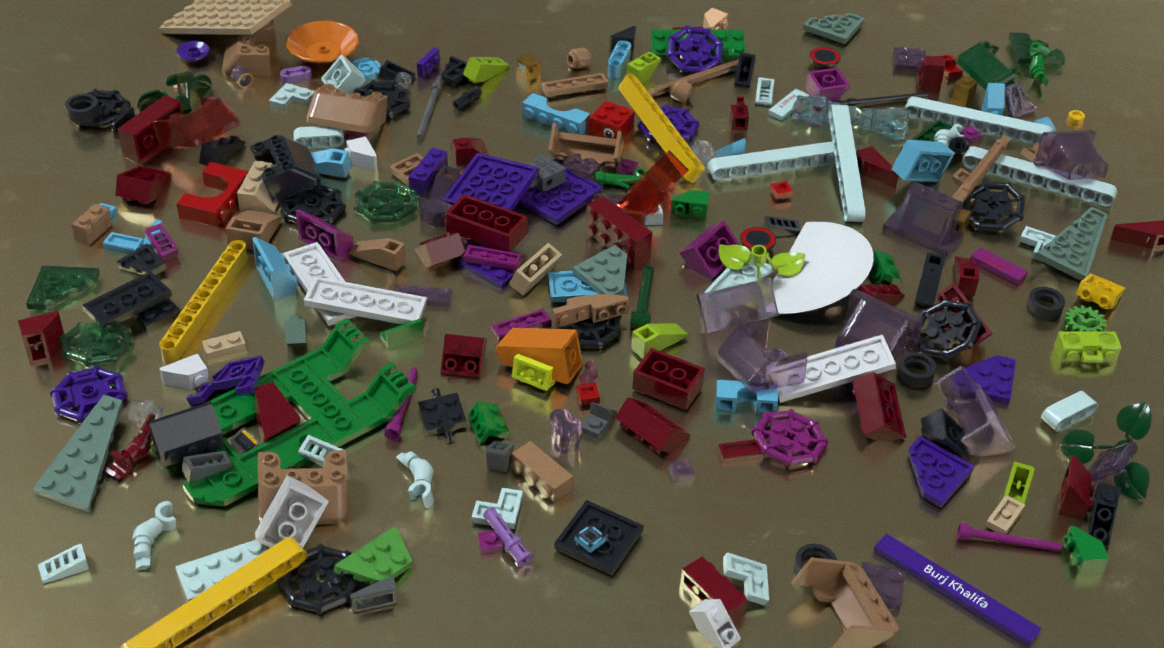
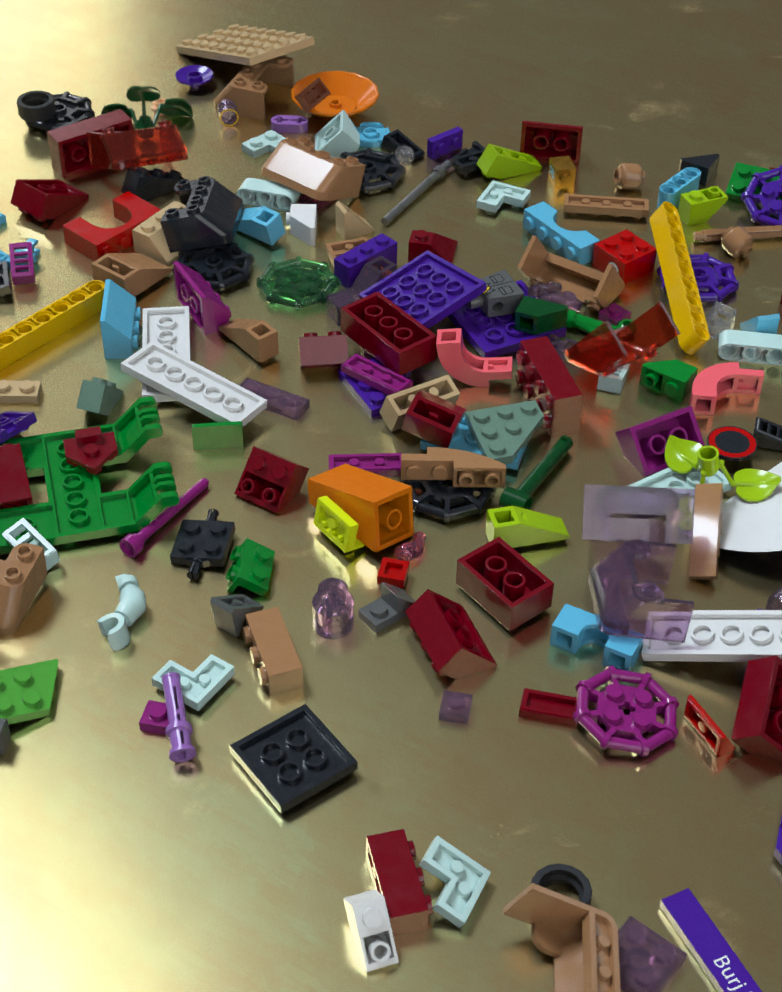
camera: 25 degrees right, 0 degrees up
black pin [452,86,482,110] -> none
tile [575,524,606,553] -> none
none -> dark red plate [63,426,118,475]
none -> copper plate [295,78,331,113]
none -> tan slope [335,201,374,240]
none -> dark red slope [401,390,467,448]
none -> coral arch [436,328,513,387]
none -> light aqua plate [476,181,531,213]
none -> dark green slope [514,295,569,335]
none -> dark red slope [520,121,583,164]
none -> red slope [684,695,735,757]
none -> medium nougat slope [688,483,723,580]
none -> coral arch [689,362,764,416]

